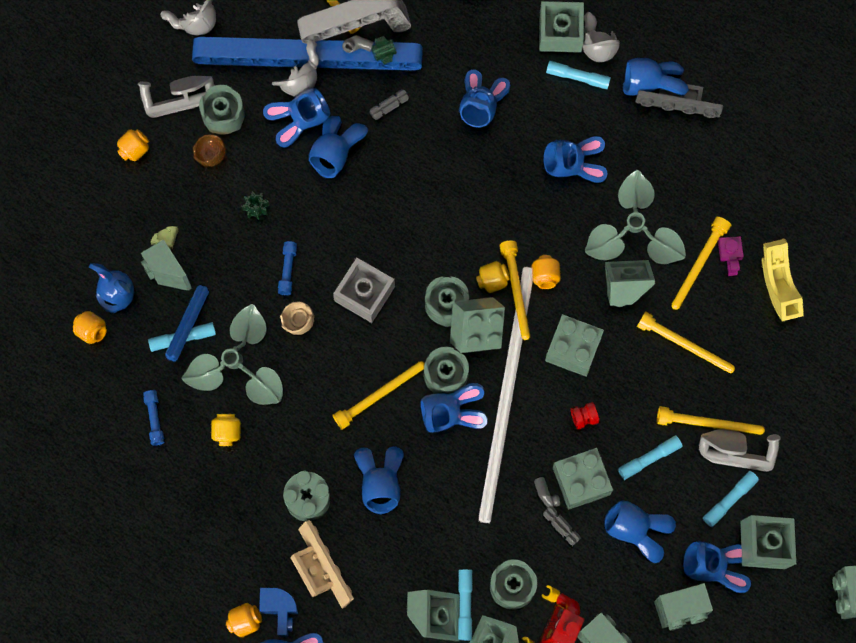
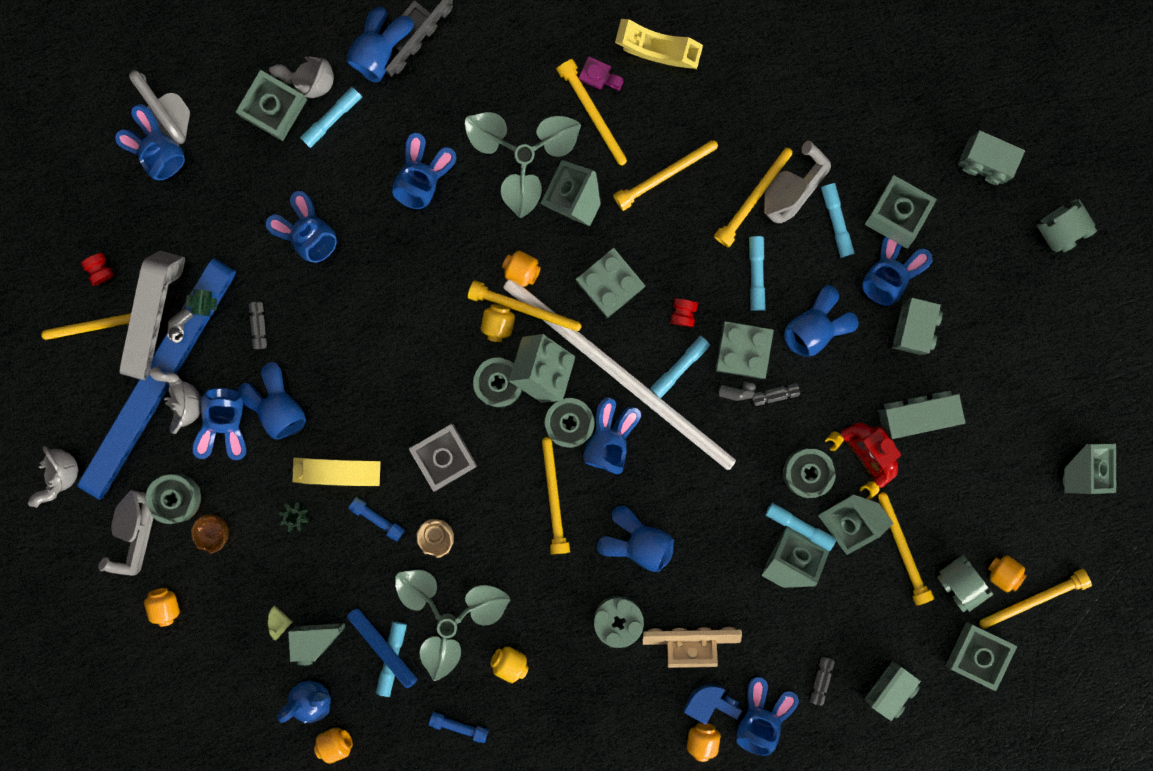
camera: 60 degrees left, 15 degrees up
none -> light yellow arch [293,458,380,486]
none -> medium azure piece [650,336,711,398]

